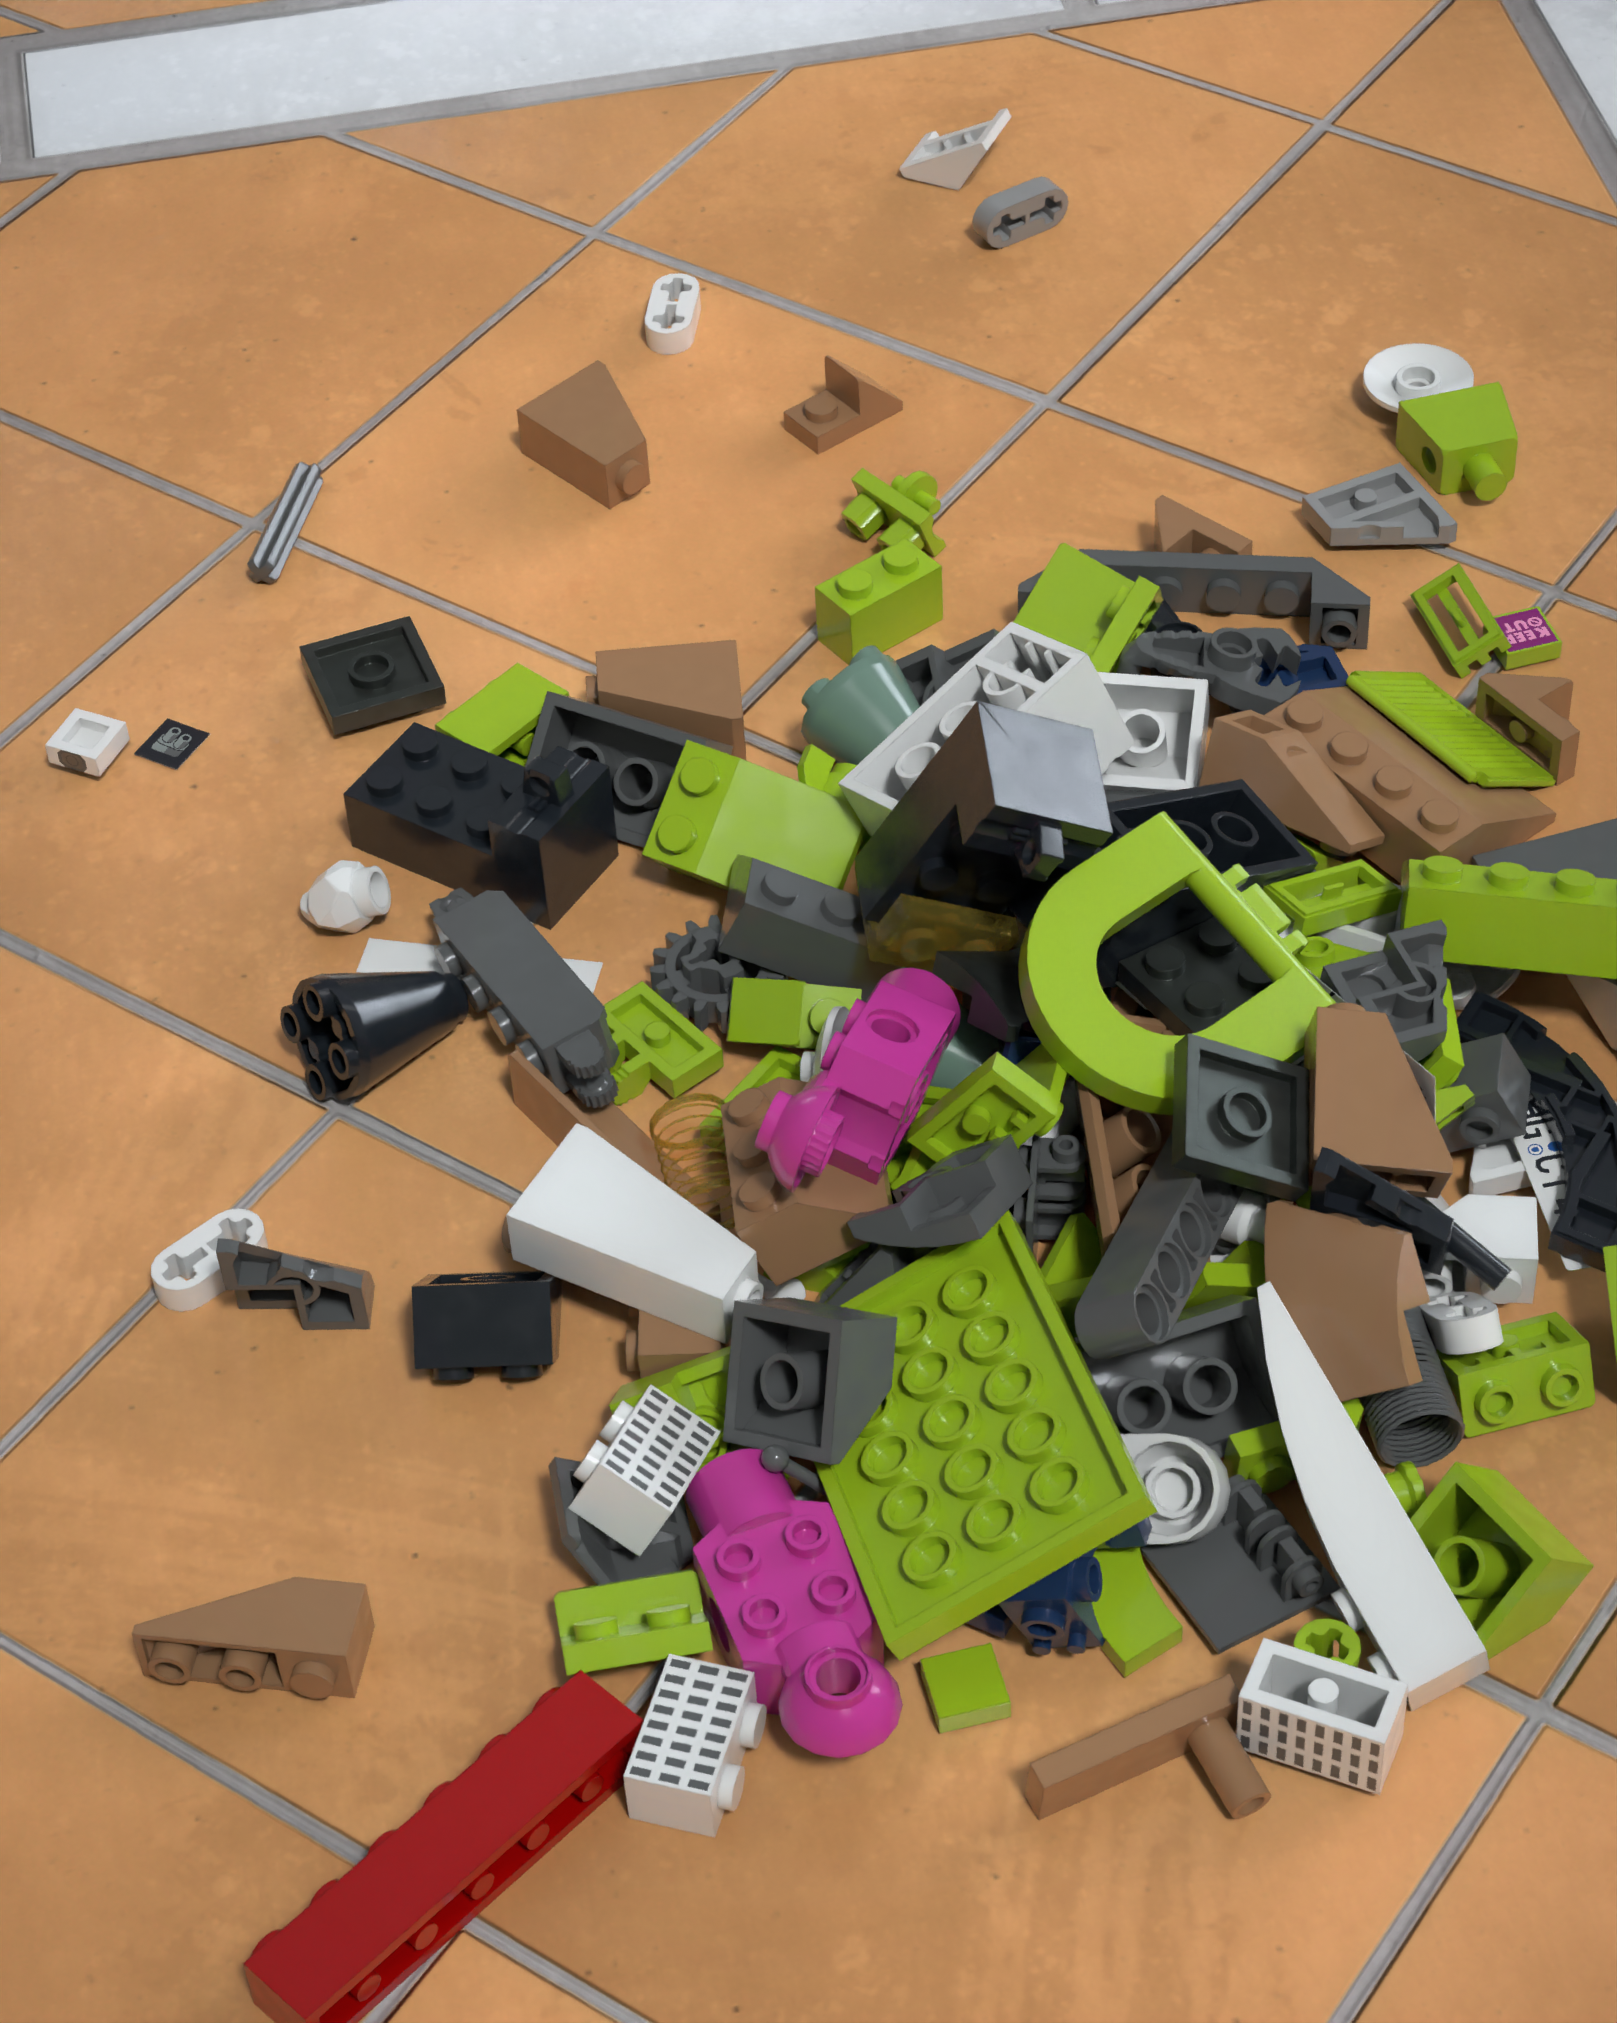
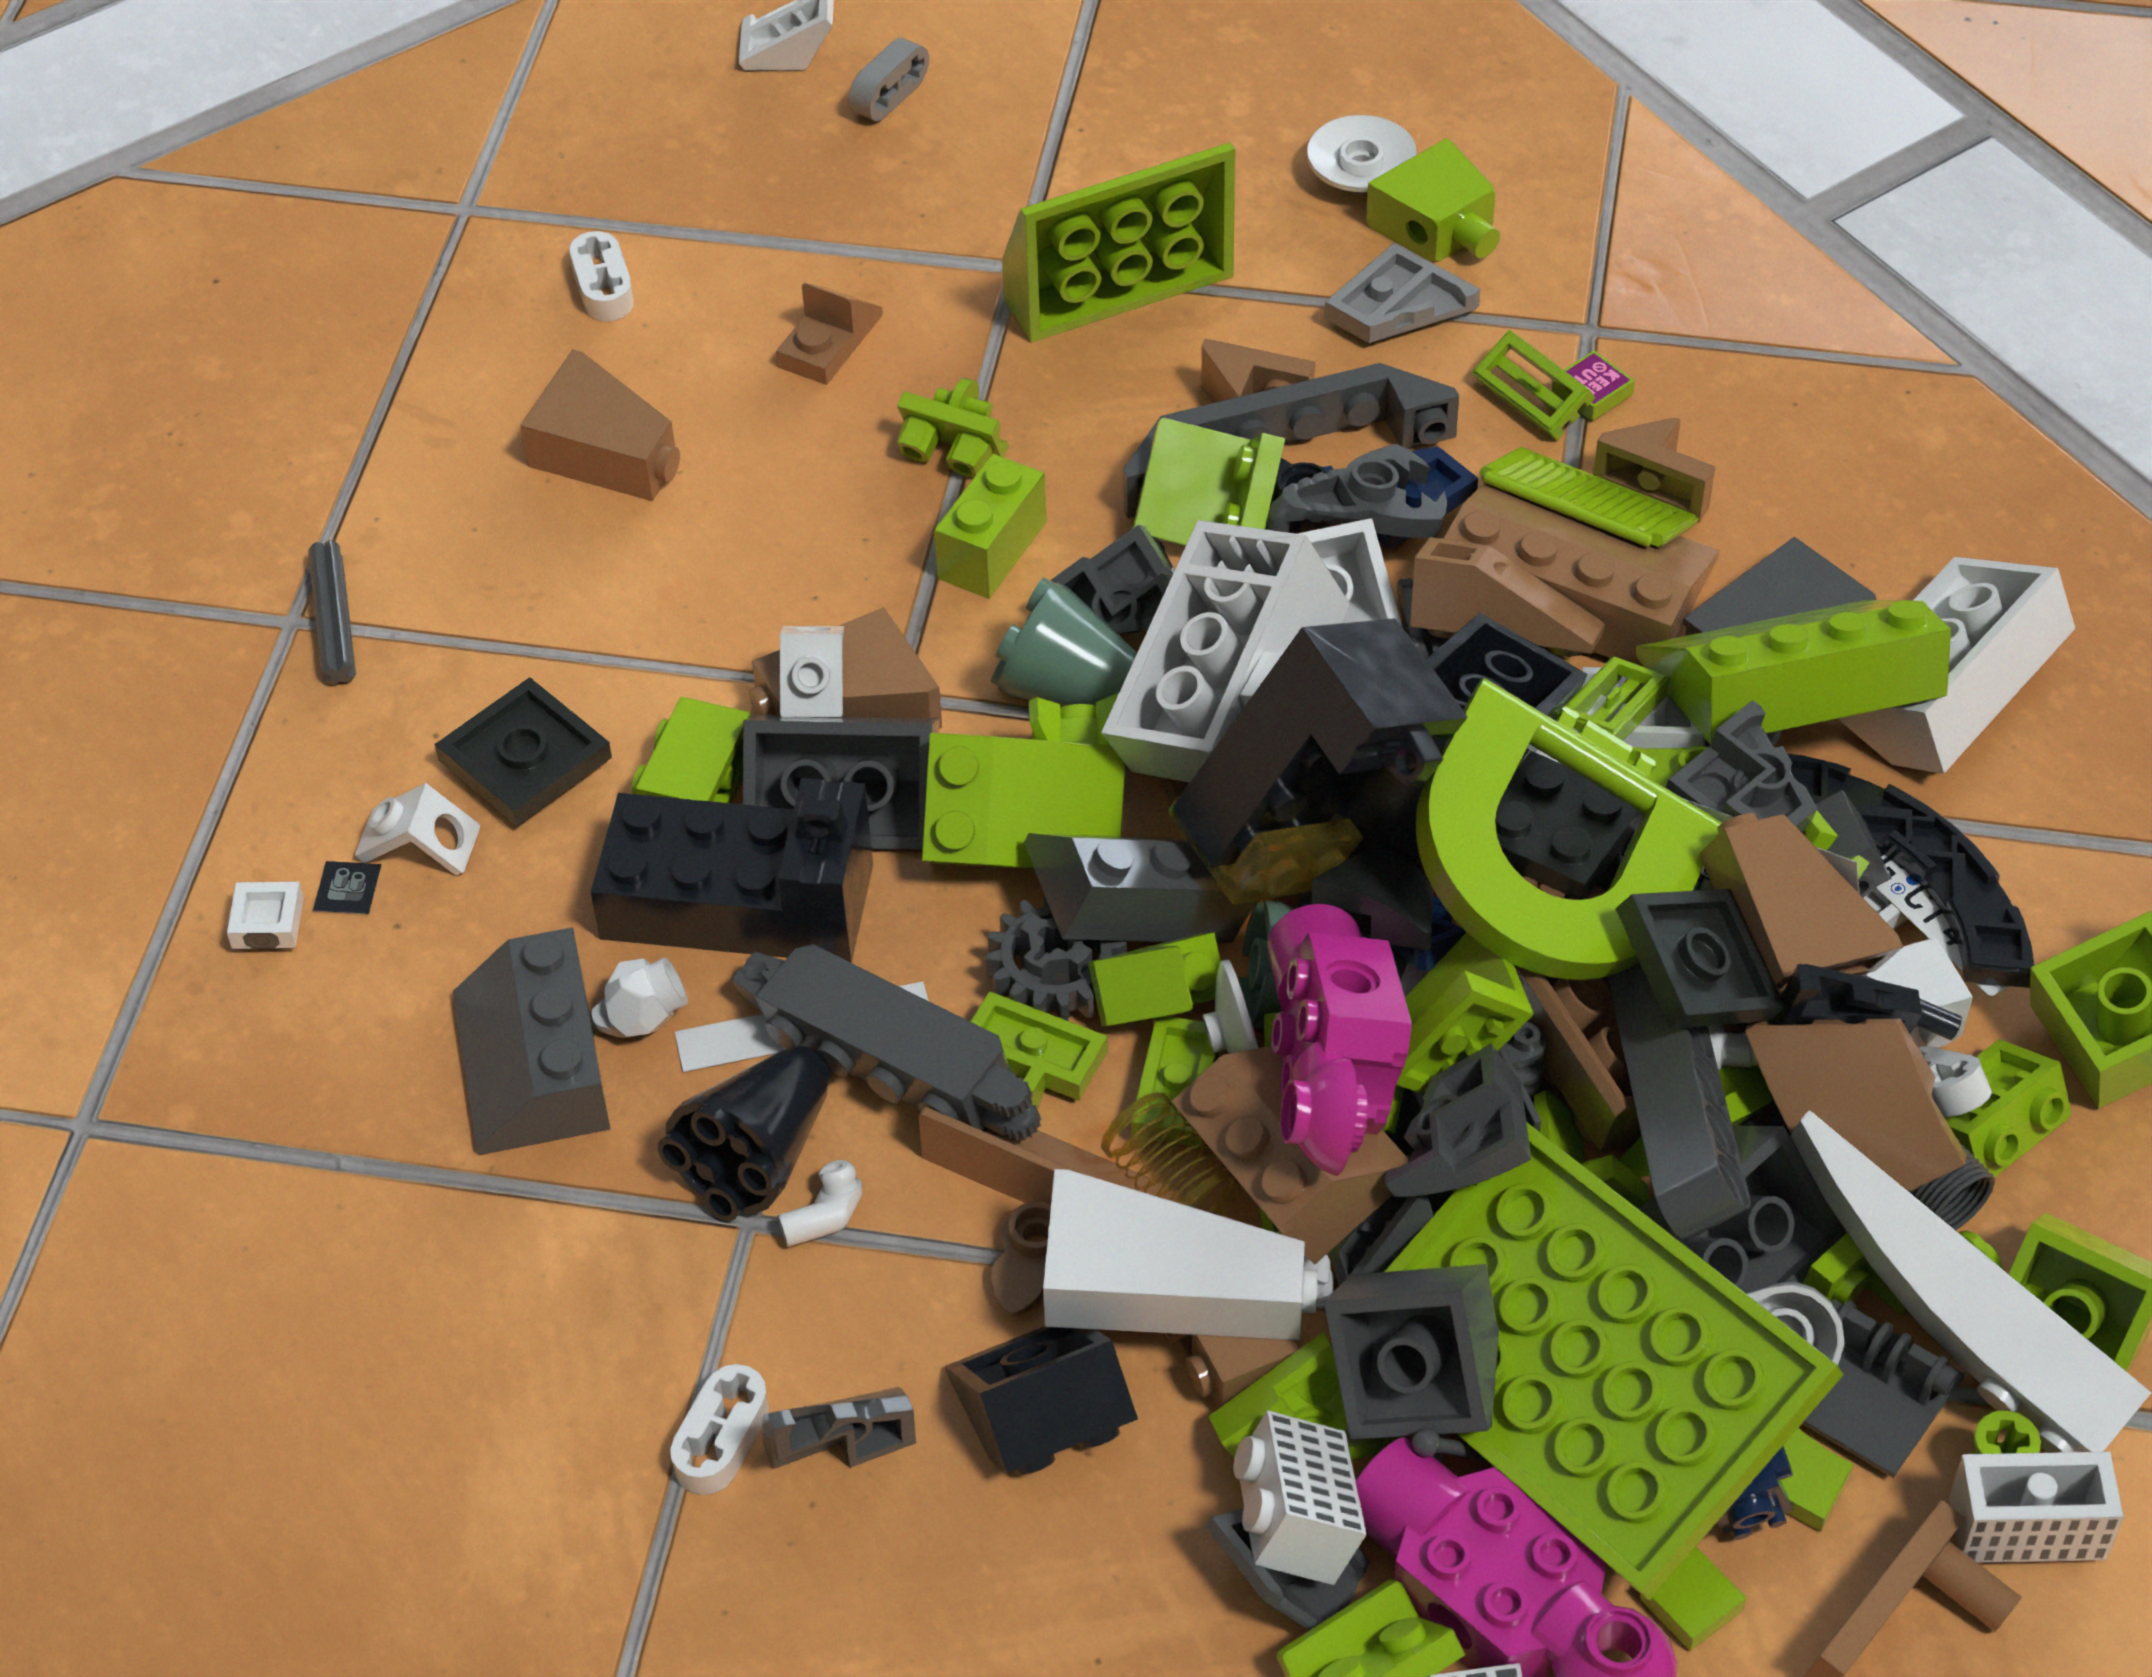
camera: 25 degrees left, 5 degrees up
none -> white bracket [355,783,480,876]
none -> dark grey slope [453,927,611,1155]
none -> white arm [778,1160,862,1248]
none -> white bracket [780,626,844,717]
none -> lime slope [1002,142,1235,343]

